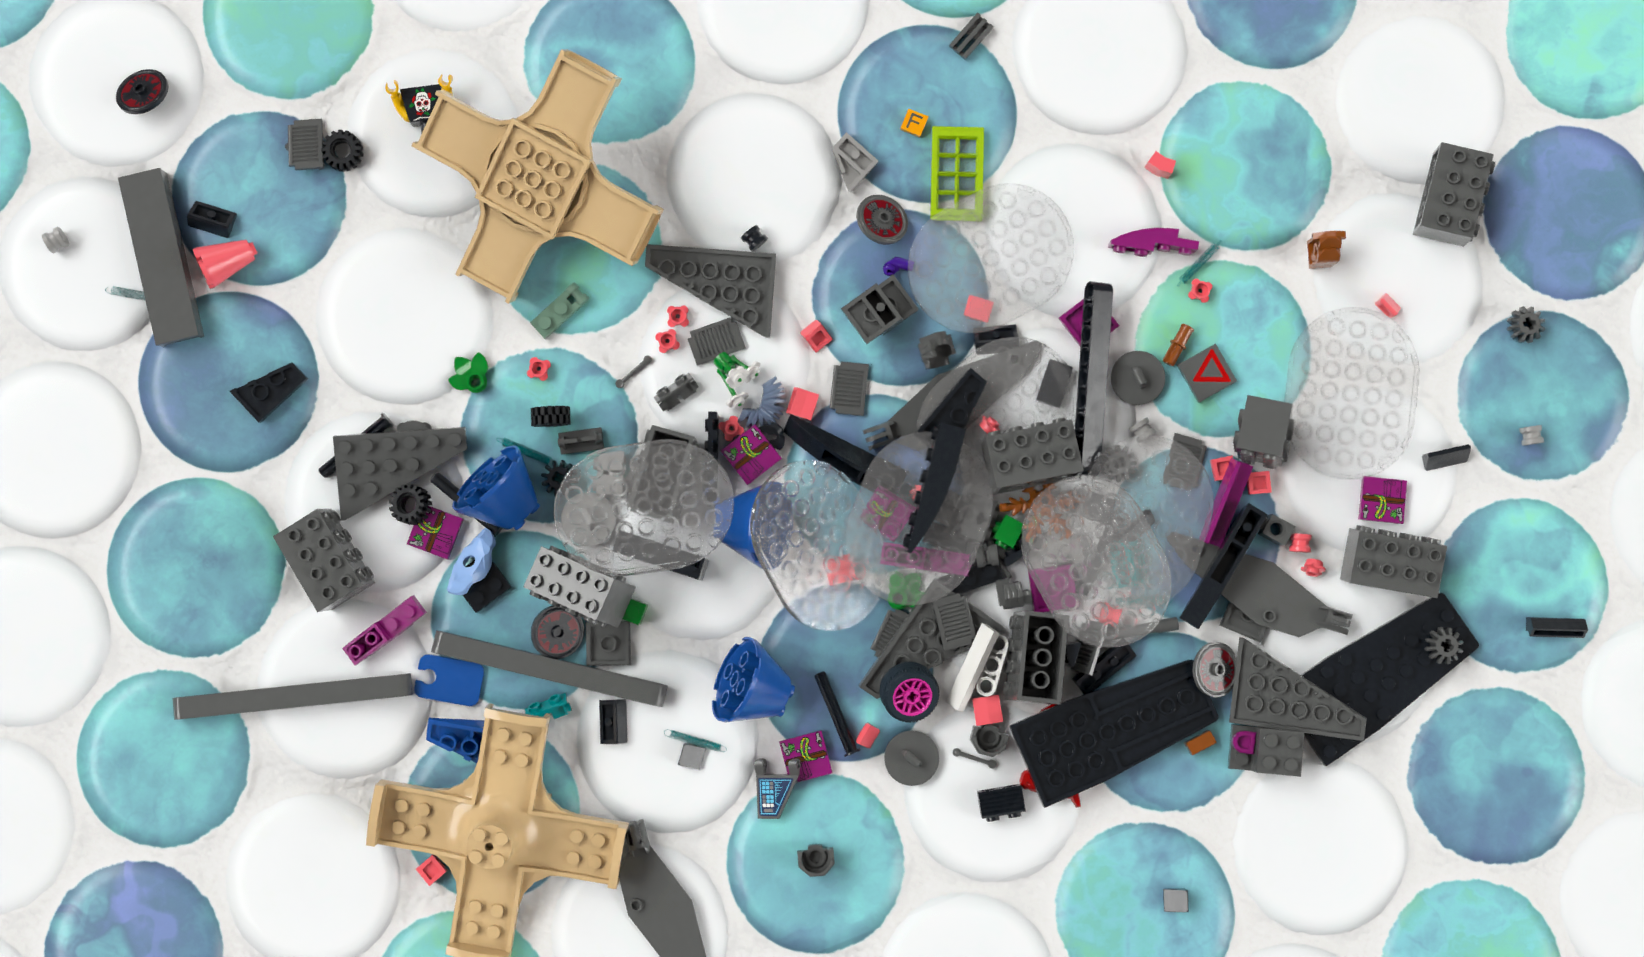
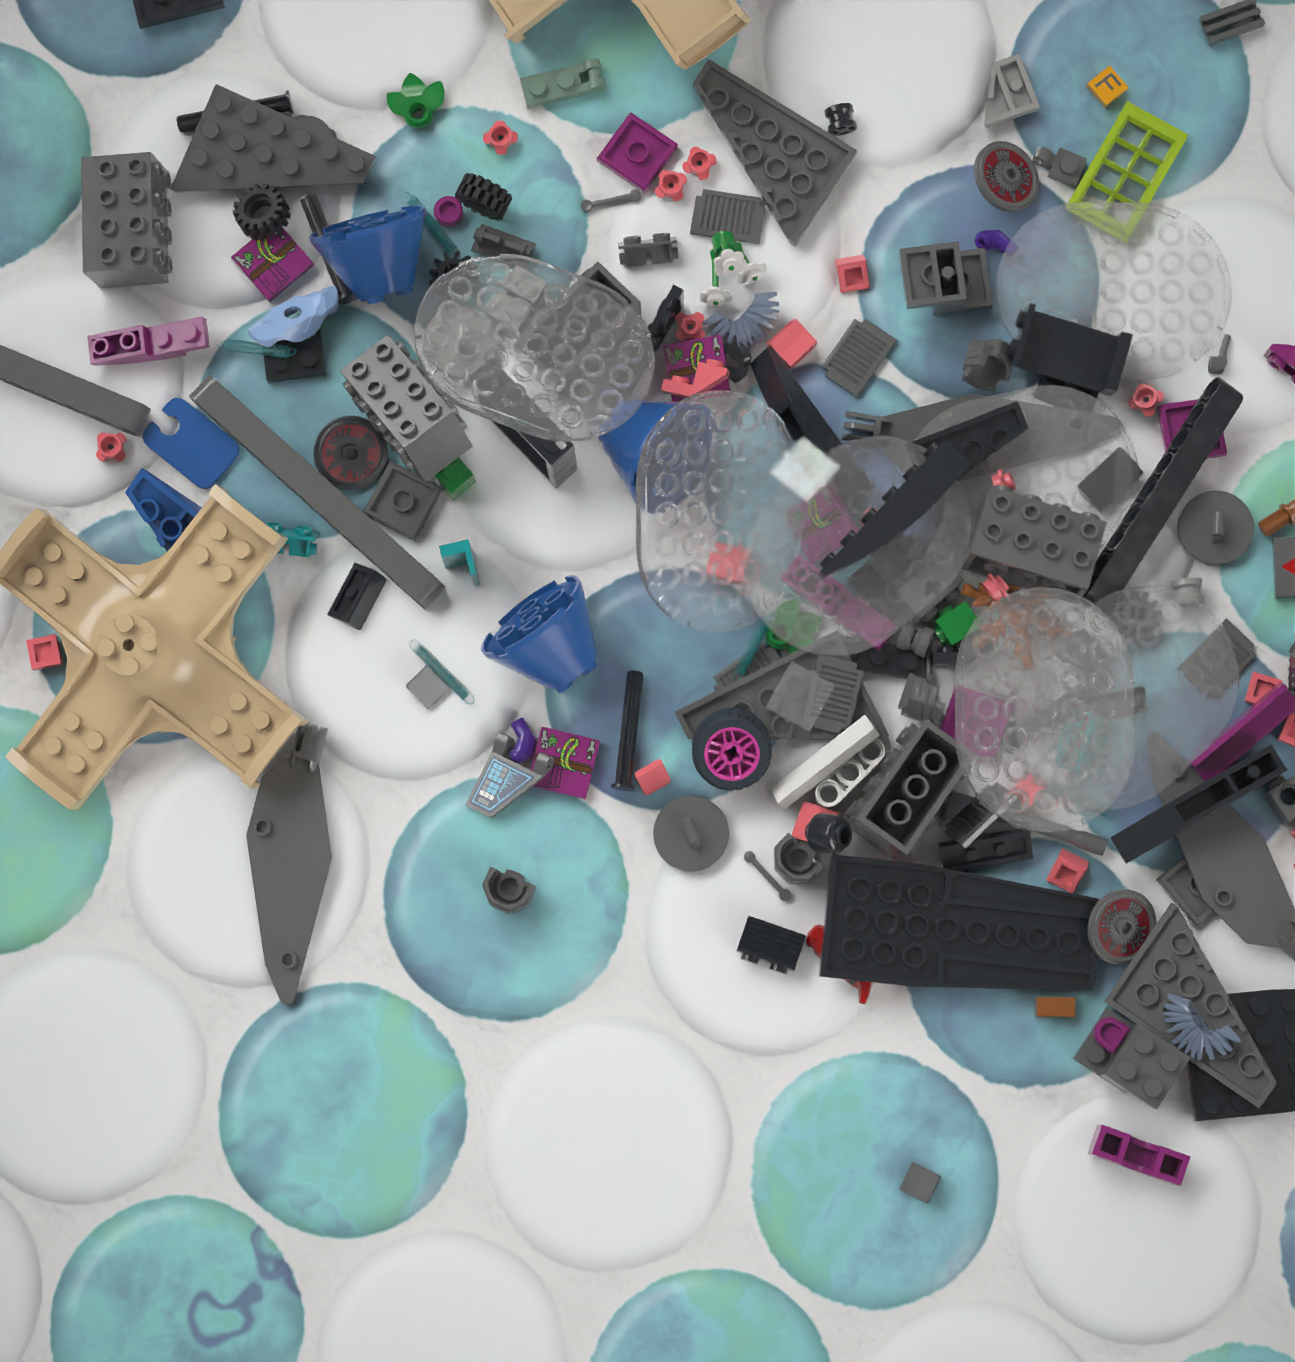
camera: 35 degrees right, 5 degrees down
none -> coral plate [96,432,127,462]
none -> teal piece [217,339,296,358]
none -> magenta tile [434,196,464,227]
none -> teal panel [439,539,480,586]
none -> dark purple arm [510,717,536,764]
none -> magenta tile [597,112,678,194]
none -> coral slope [661,359,730,400]
none -> teal piece [734,602,777,681]
none -> clear piece [766,661,836,732]
none -> clear piece [769,437,842,504]
none -> black head [805,813,852,854]
none -> coral plate [982,573,1009,602]
none -> black panel [1007,303,1133,397]
none -> dark grey plate [1032,146,1087,188]
none -> coral slope [1046,848,1089,894]
none -> magenta arch [1087,1124,1191,1186]
none -> coral plate [1128,383,1164,417]
none -> sand blue hair [1163,994,1242,1060]
none -> dark grey hand [1208,334,1231,374]

